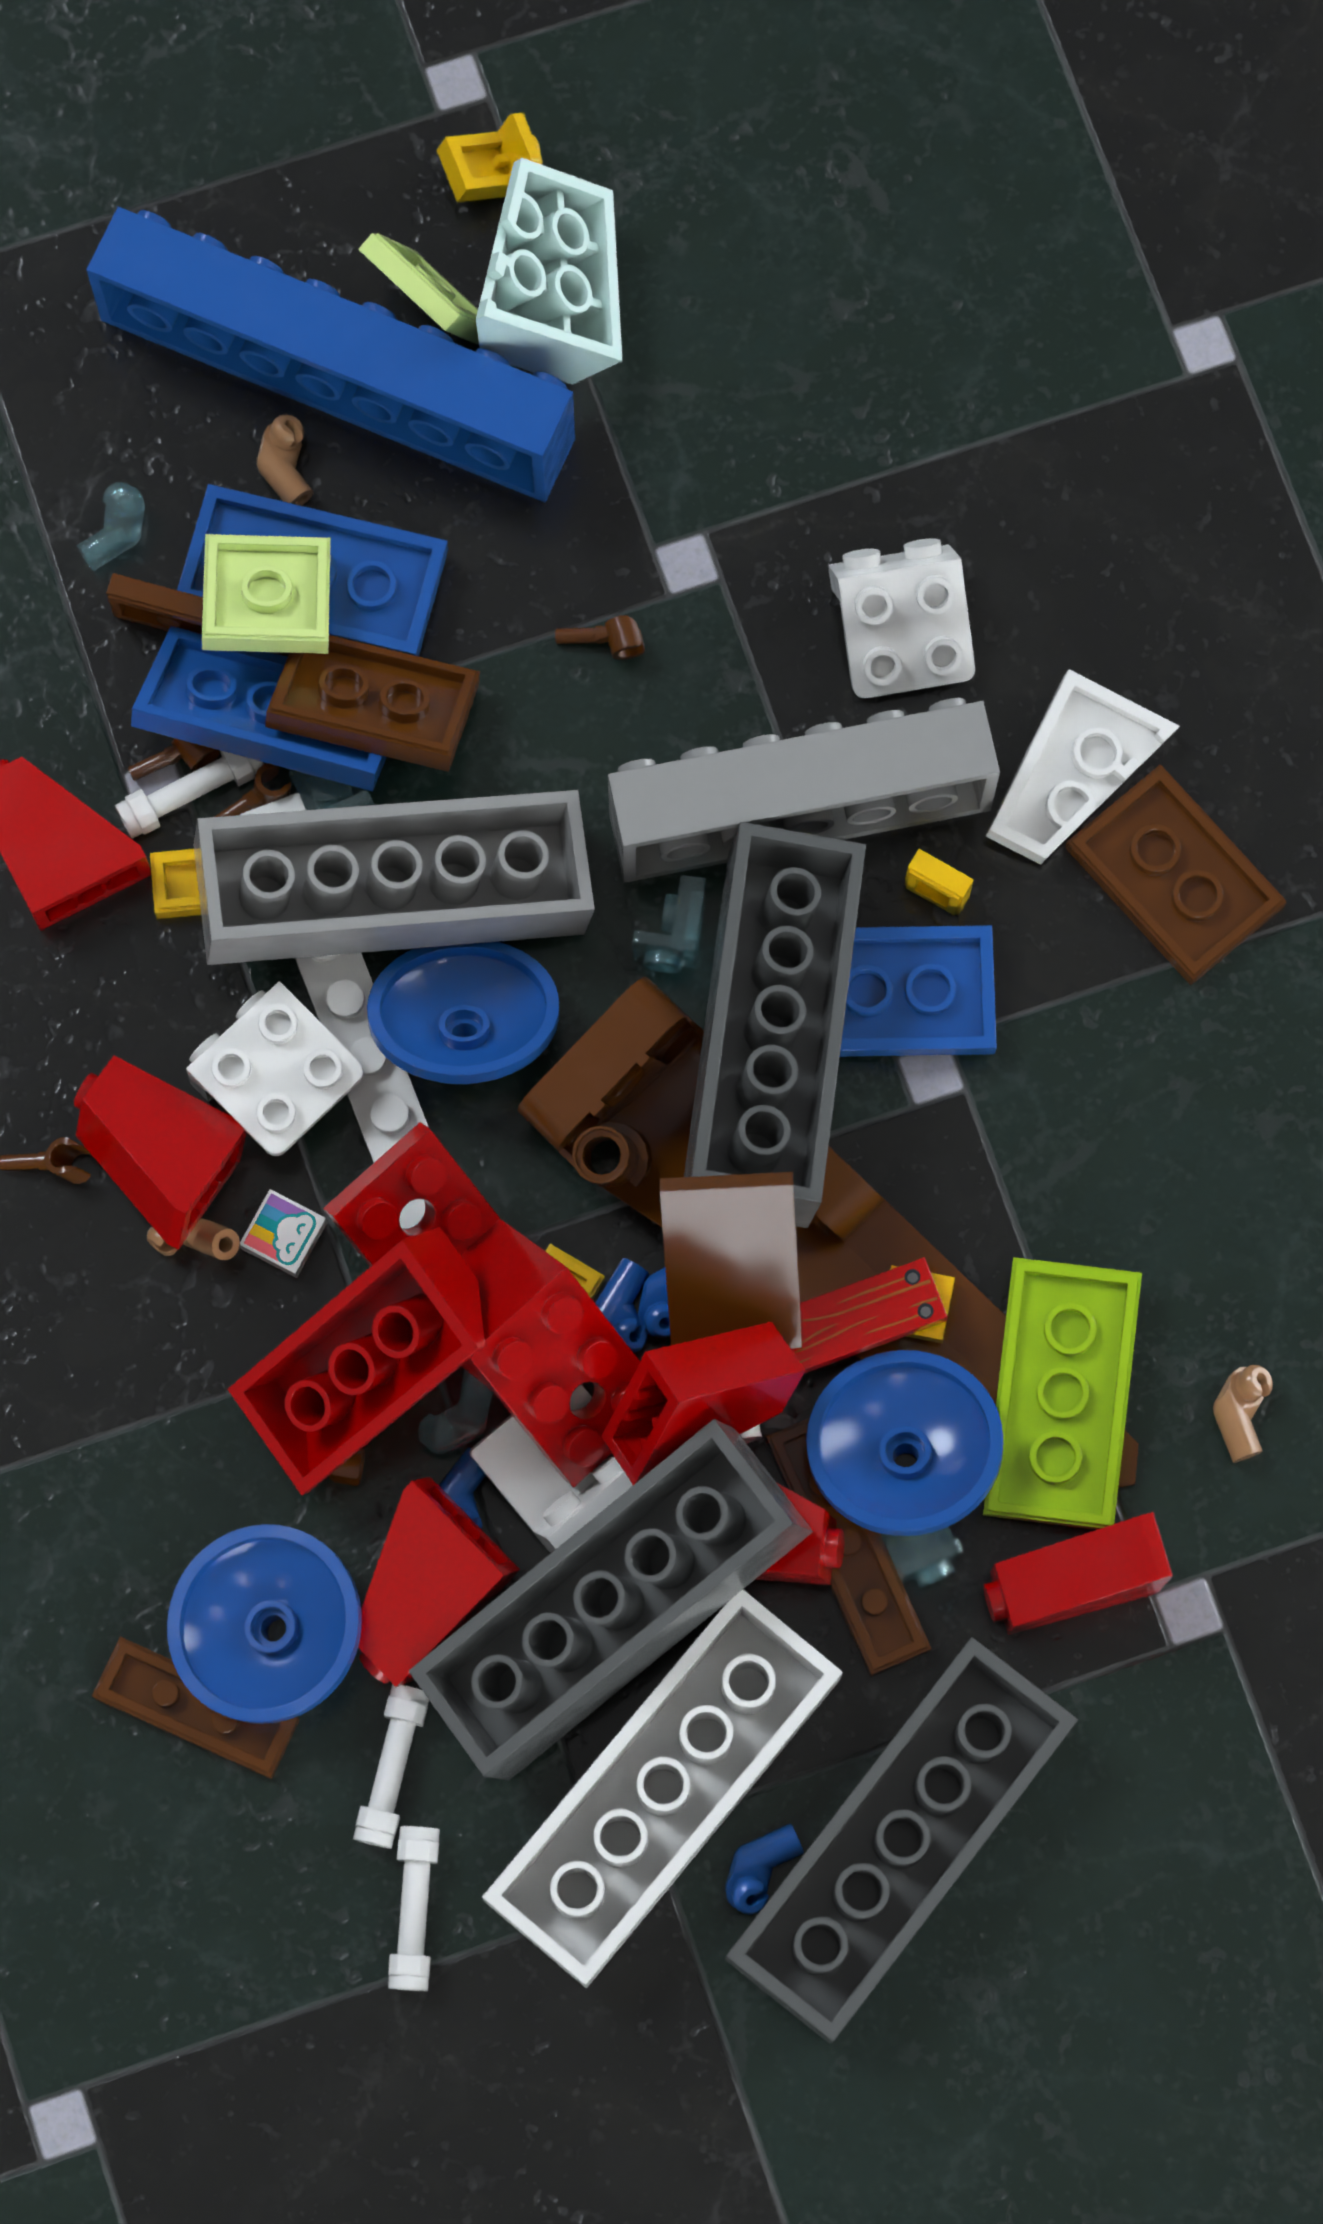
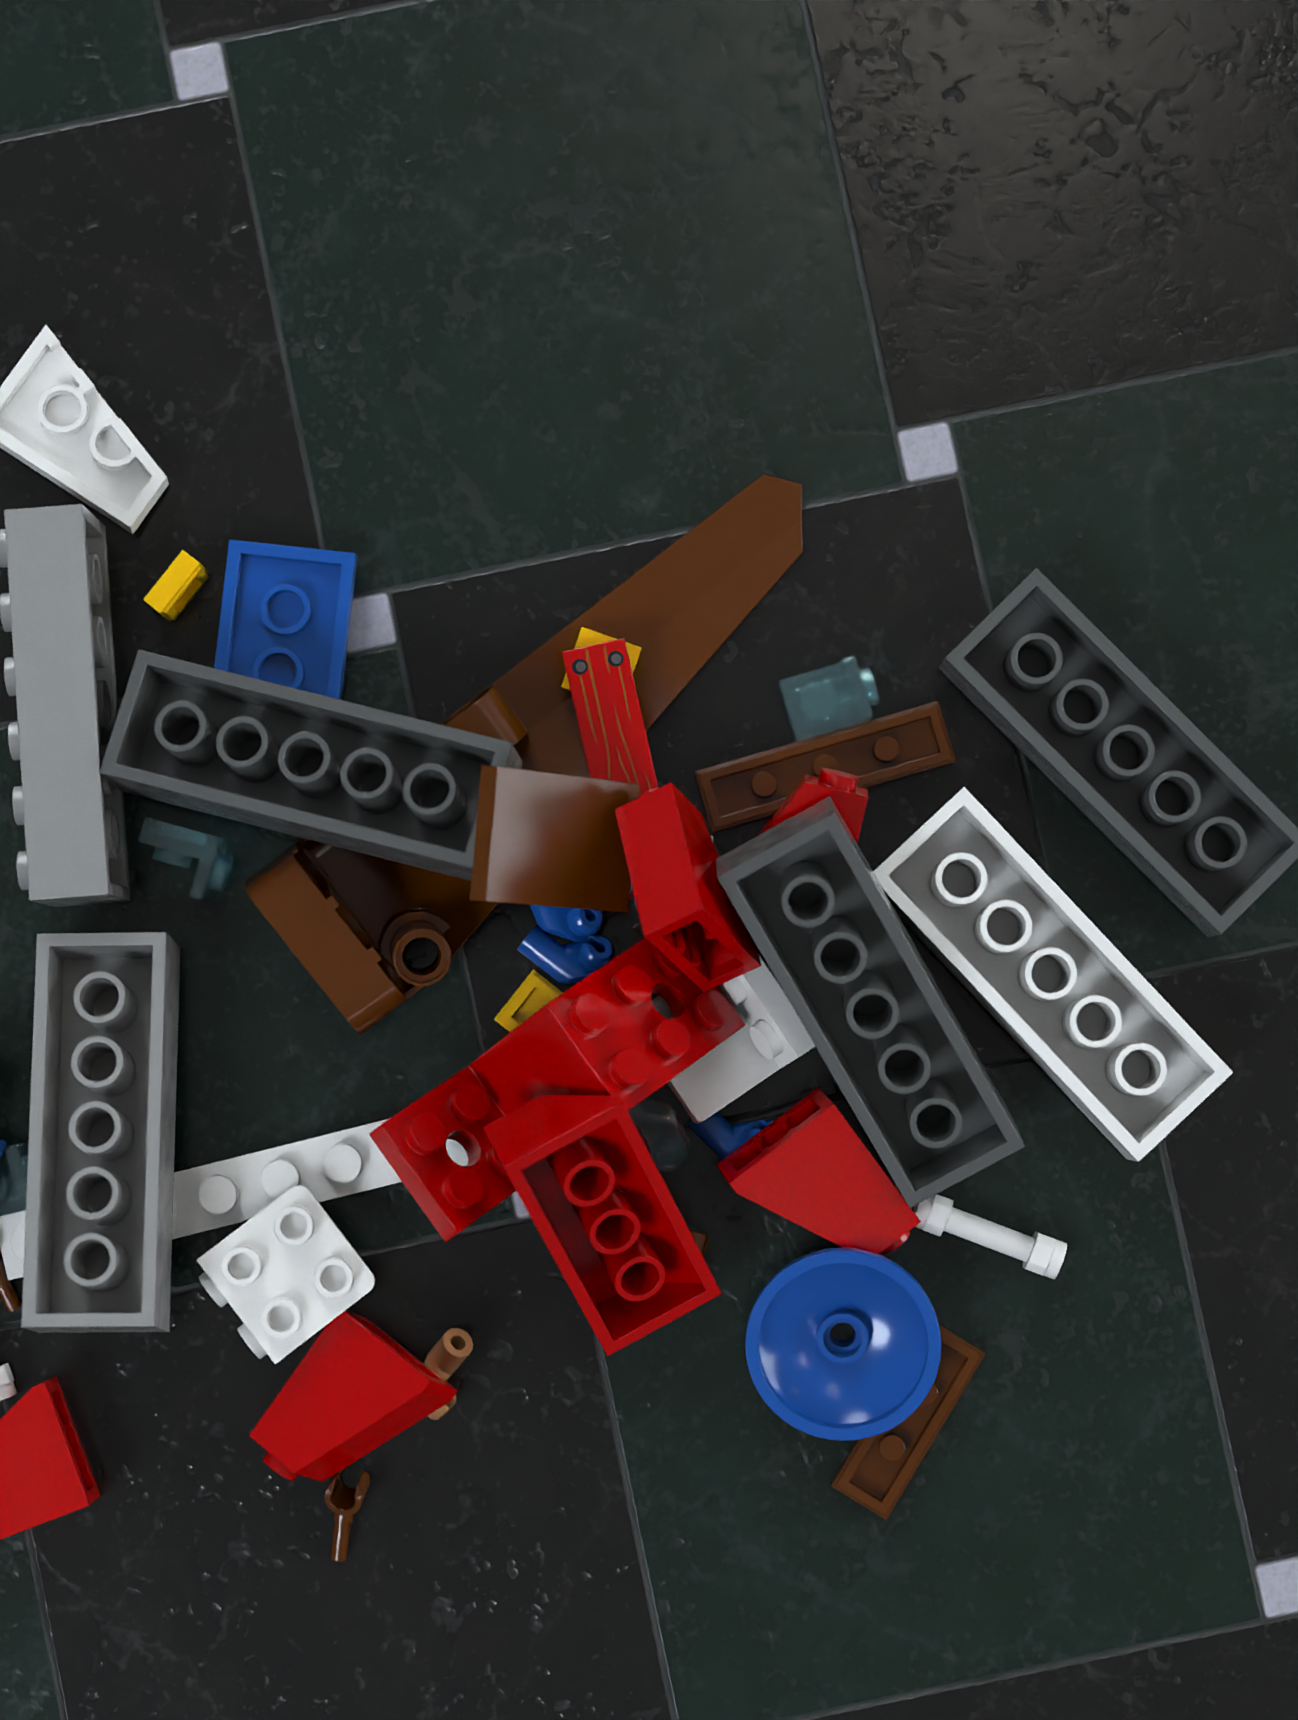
camera: 80 degrees left, 10 degrees up
yellow tile [150,849,201,919] -> none
tile [240,1189,328,1278] -> none
blue dish [367,942,559,1085] -> none
white bar [388,1826,440,1991] -> none
blue arm [725,1823,804,1915] -> none
blue dish [806,1350,1003,1536] -> none
lime tile [983,1257,1142,1530] -> none
red slope [983,1512,1173,1635] -> none
reddish brown tile [1065,764,1287,985] -> none
medium nougat arm [1213,1365,1273,1463] -> none

